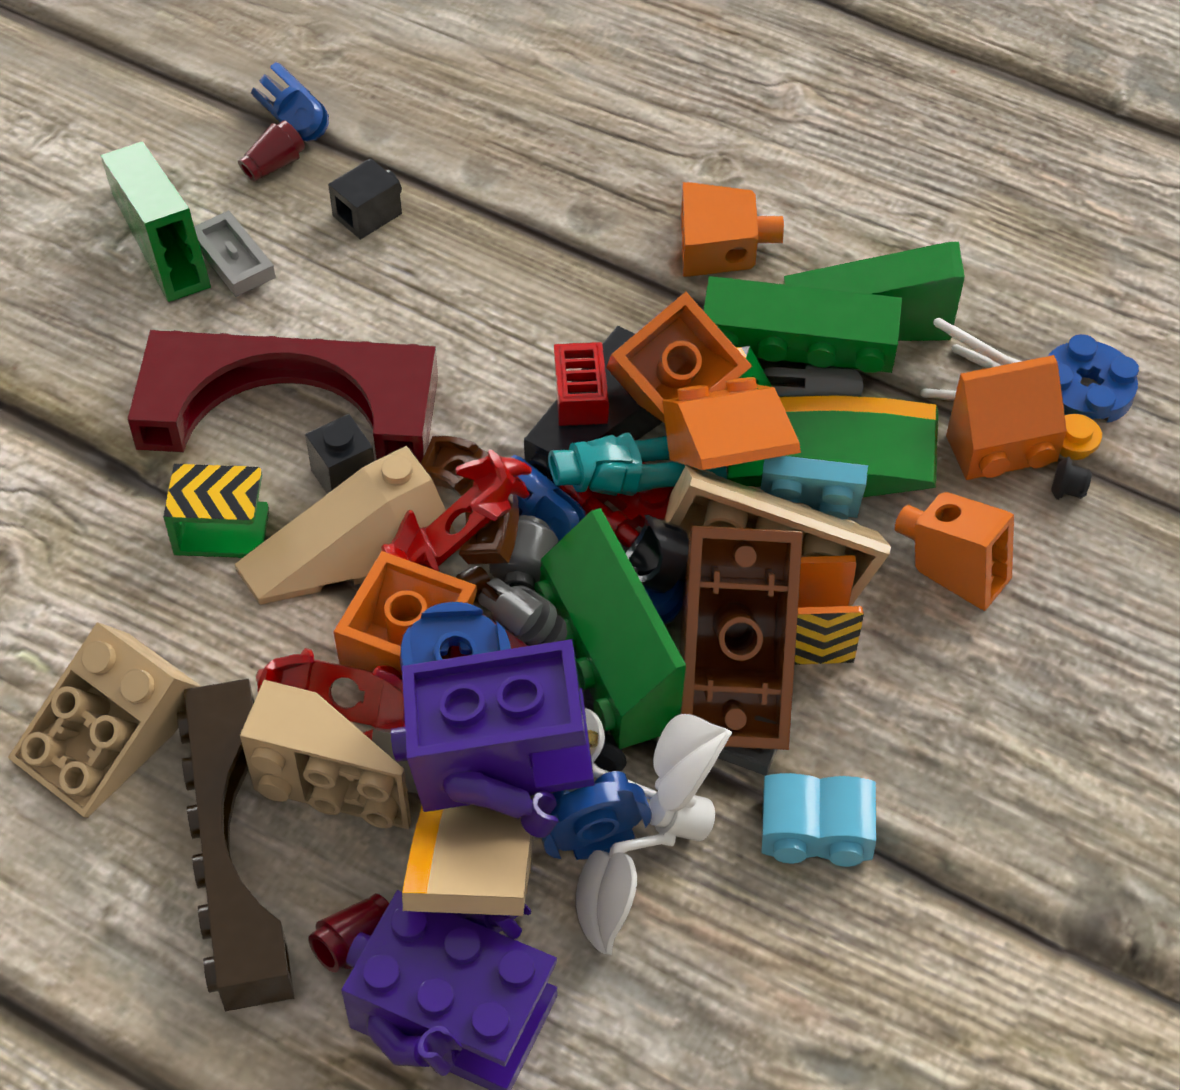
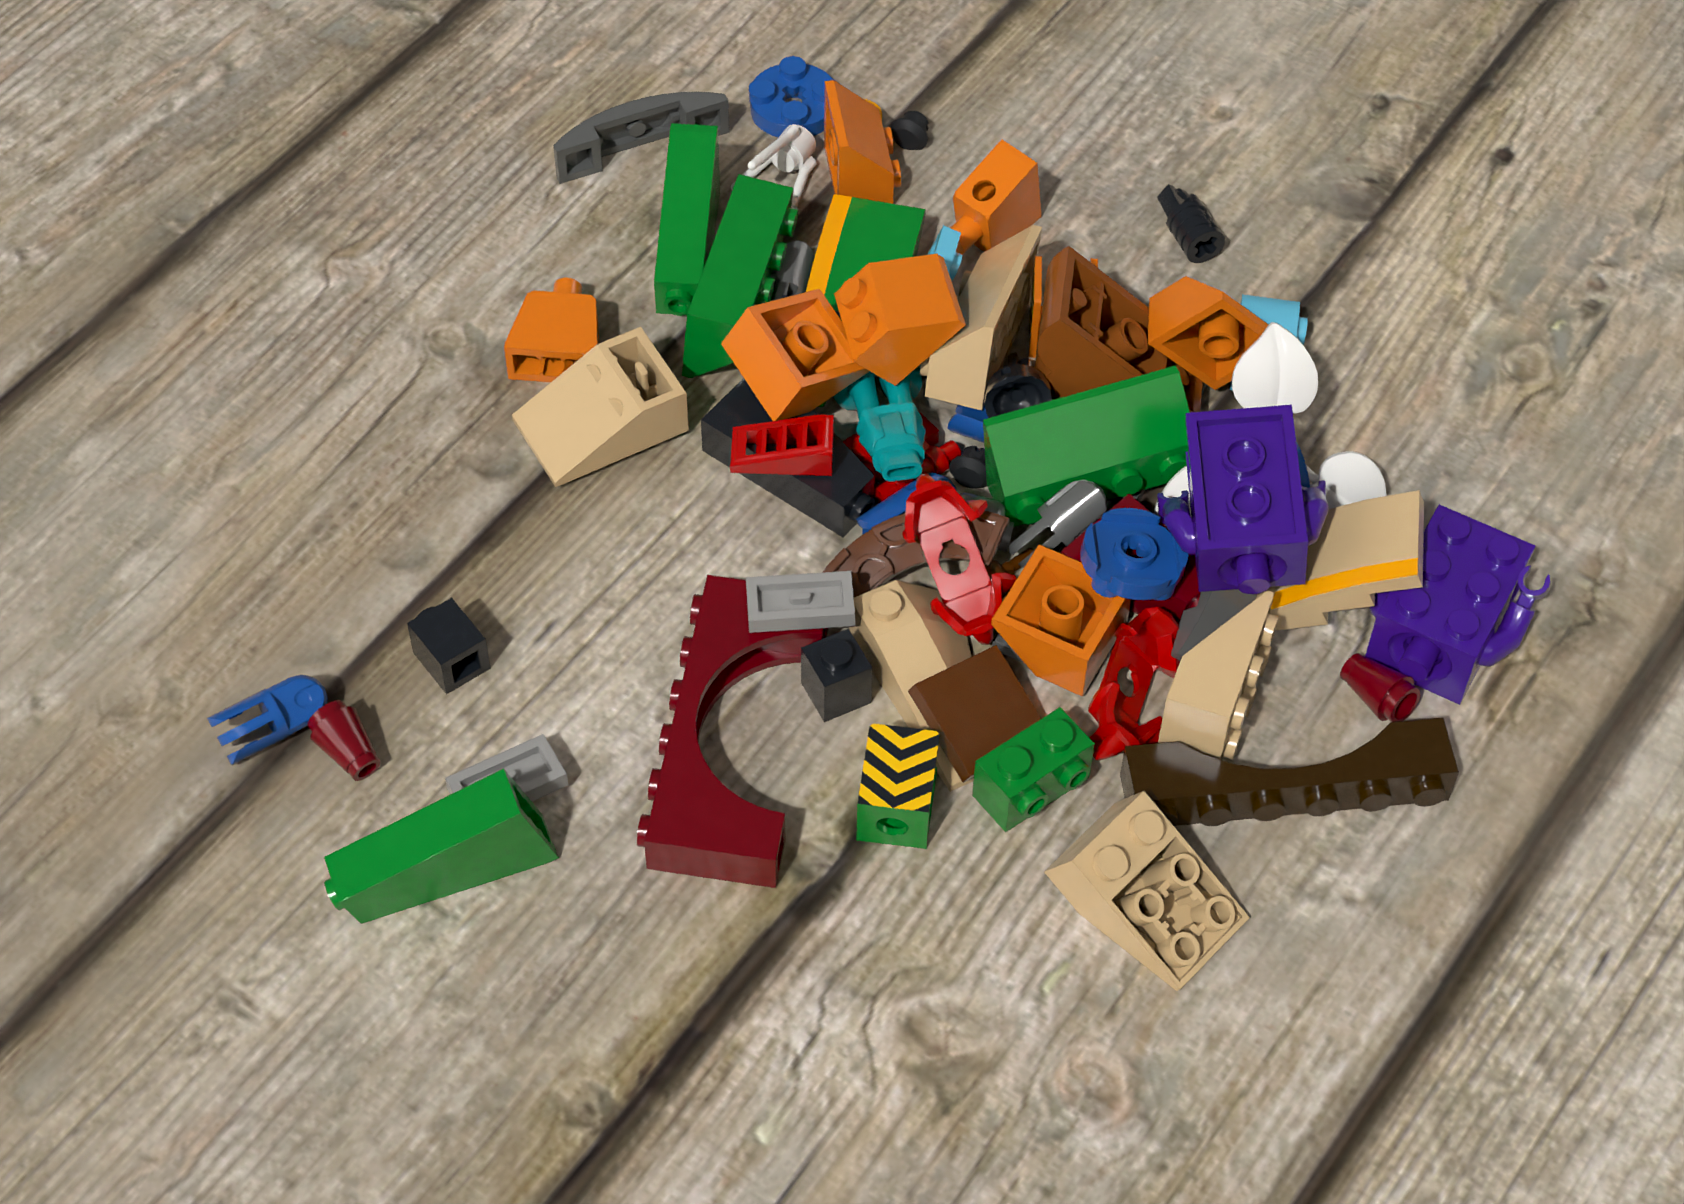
camera: 85 degrees left, 0 degrees up
none -> tan slope [512,327,689,487]
none -> dark grey slope [553,92,729,184]
none -> light grey plate [746,571,855,633]
none -> reddish brown tile [908,645,1041,783]
none -> green brick [972,707,1095,833]
none -> orange slope [1148,276,1269,390]
none -> black hinge [1157,184,1225,263]

